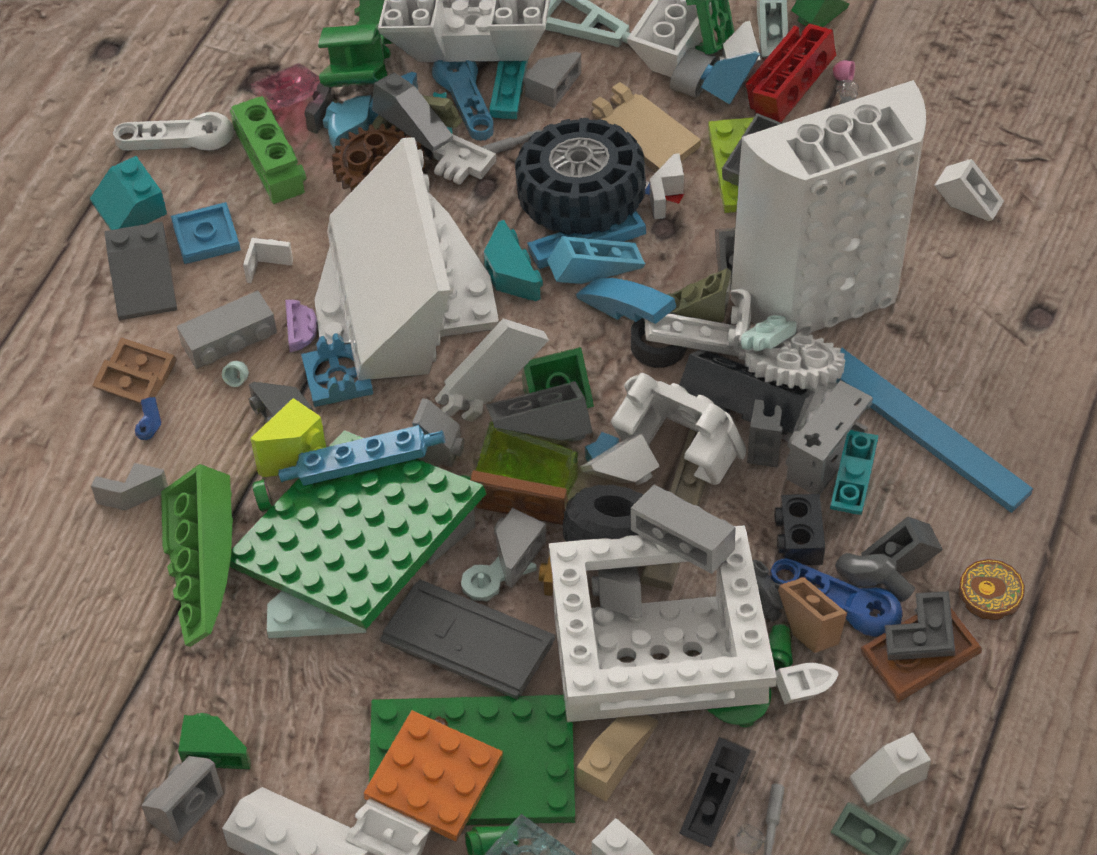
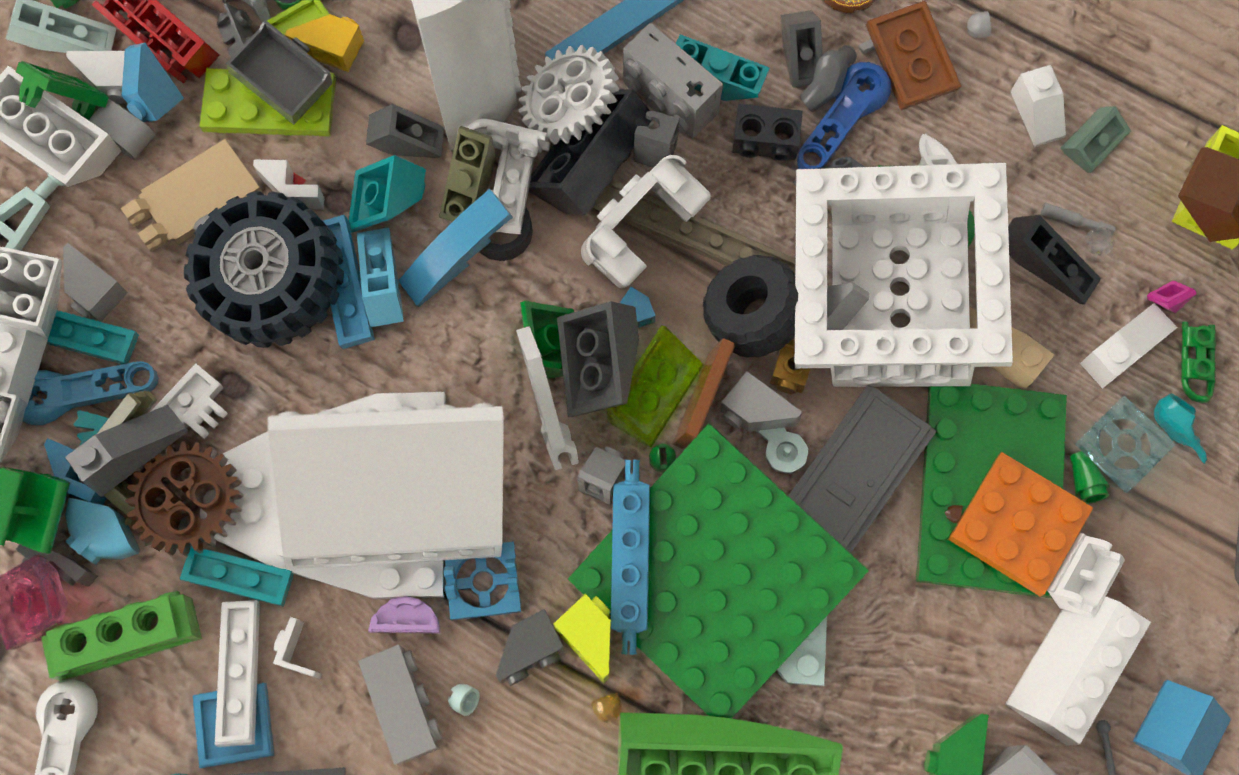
camera: 85 degrees left, 20 degrees up
green tile [252,479,273,512] -> none
light grey piece [481,129,541,153] -> none
teal slope [484,220,543,302] -> none
white slope [580,434,660,485] -> none
light grey brick [631,485,736,574] -> none
light aqua hinge [741,315,796,351] -> none
medium nougat slope [778,577,847,653] -> none
dark grey tile [885,591,955,660] -> none
none -> teal plate [180,546,294,607]
none -> white tile [215,600,260,747]
none -> teal slope [349,155,426,233]
none -> clear yellow hinge [591,693,622,723]
none -> light grey hinge [967,11,991,38]

